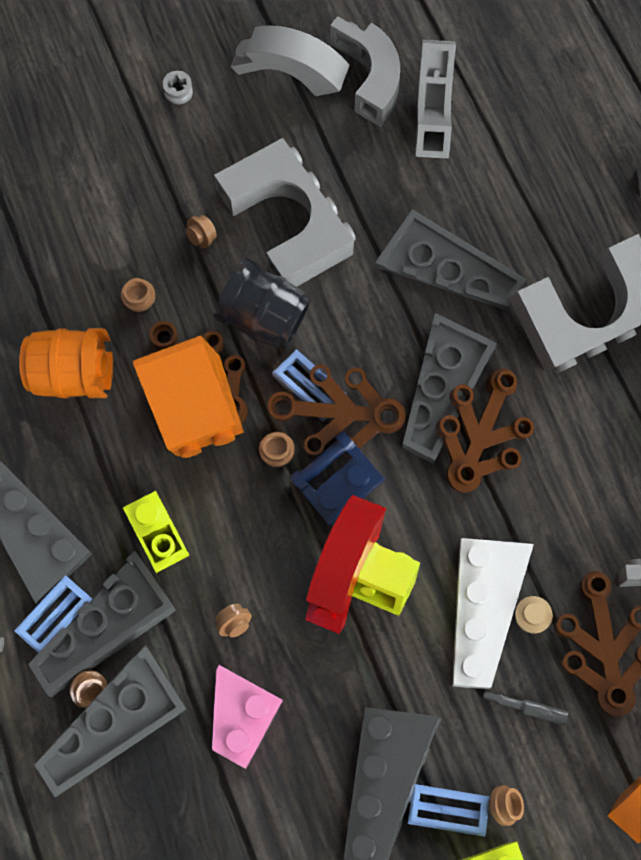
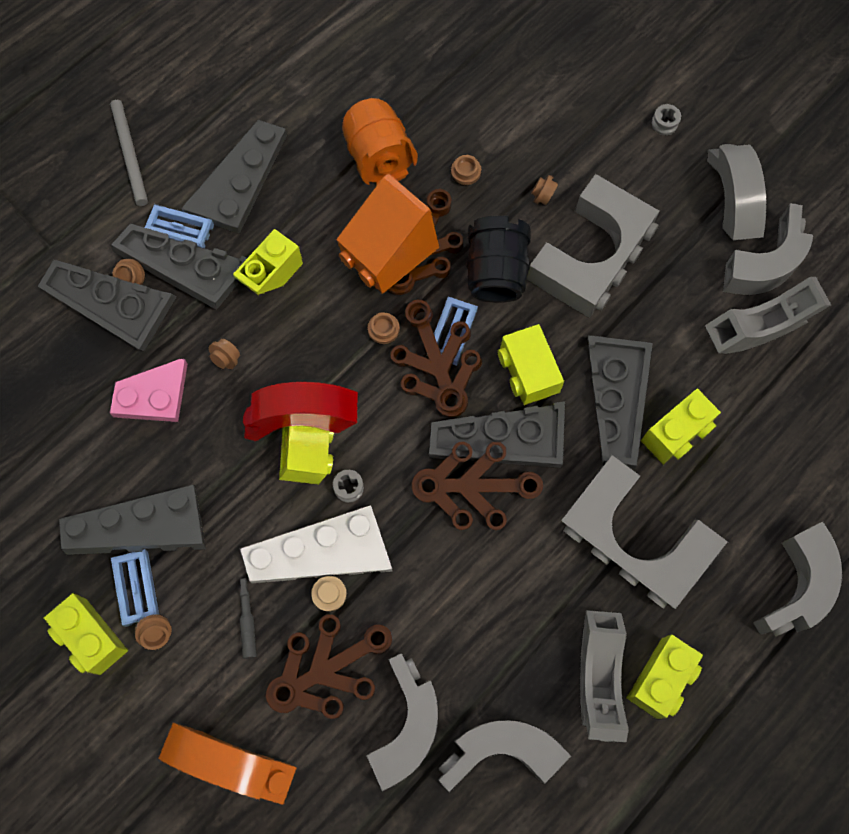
camera: 65 degrees right, 0 degrees up
dark blue plate [289,430,385,526] -> none
none -> light grey bush [333,470,364,503]
none -> neon yellow brick [498,324,564,405]
none -> neon yellow brick [641,388,721,465]

